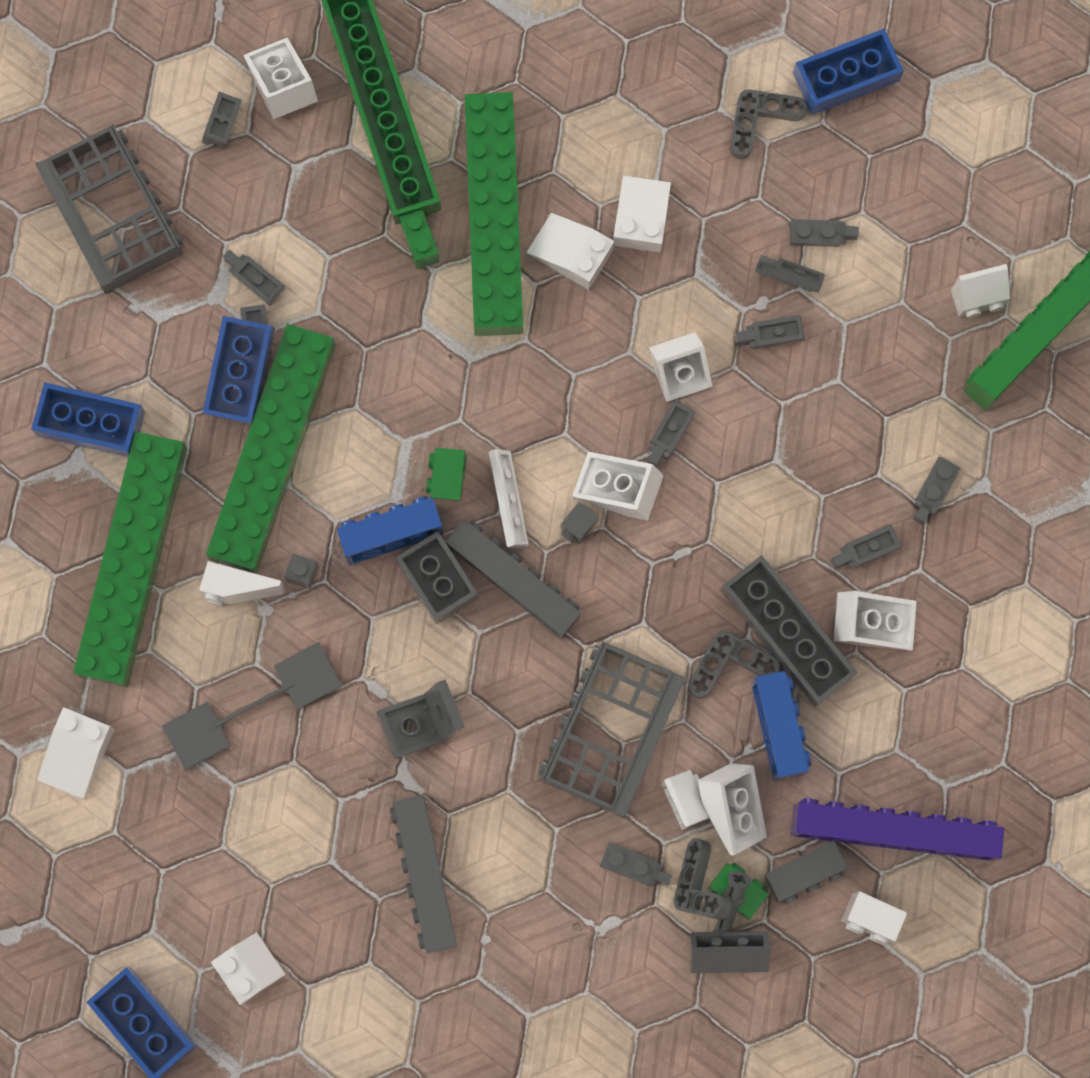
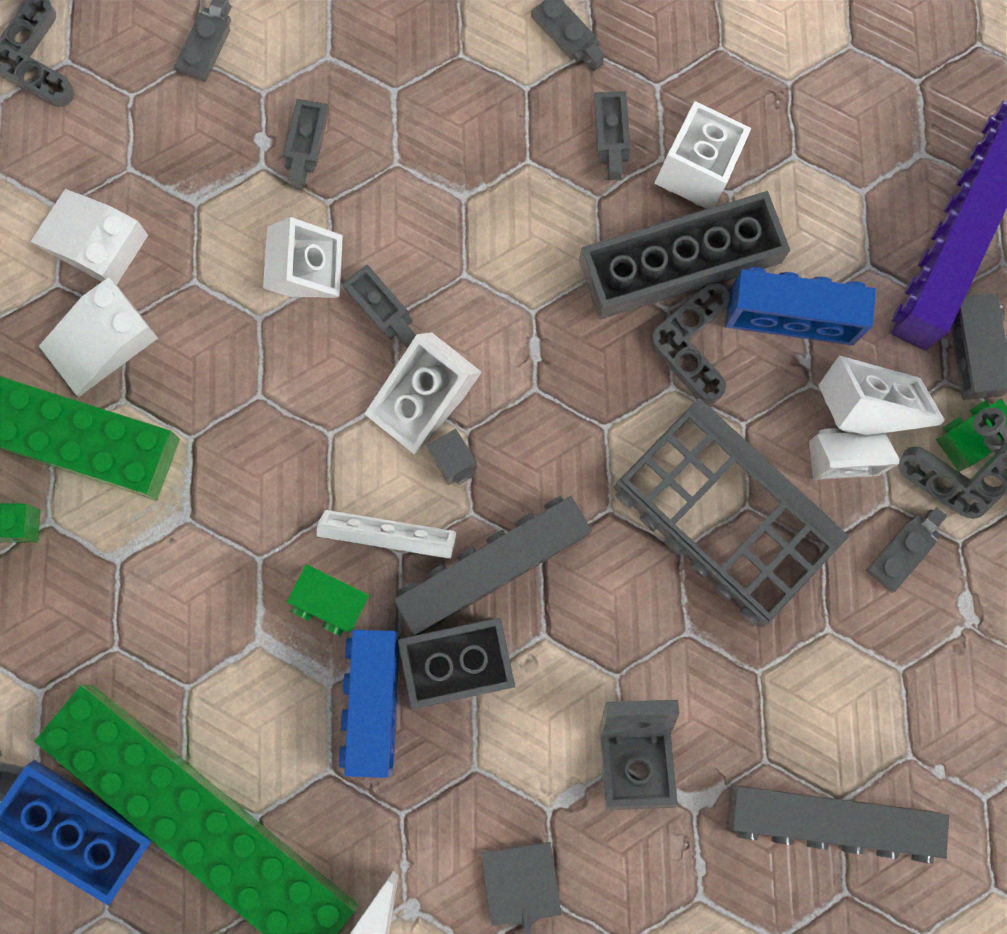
camera: 70 degrees left, 0 degrees up
dark grey brick [284,554,319,590] -> none
dark grey hinge [755,255,825,293] -> none

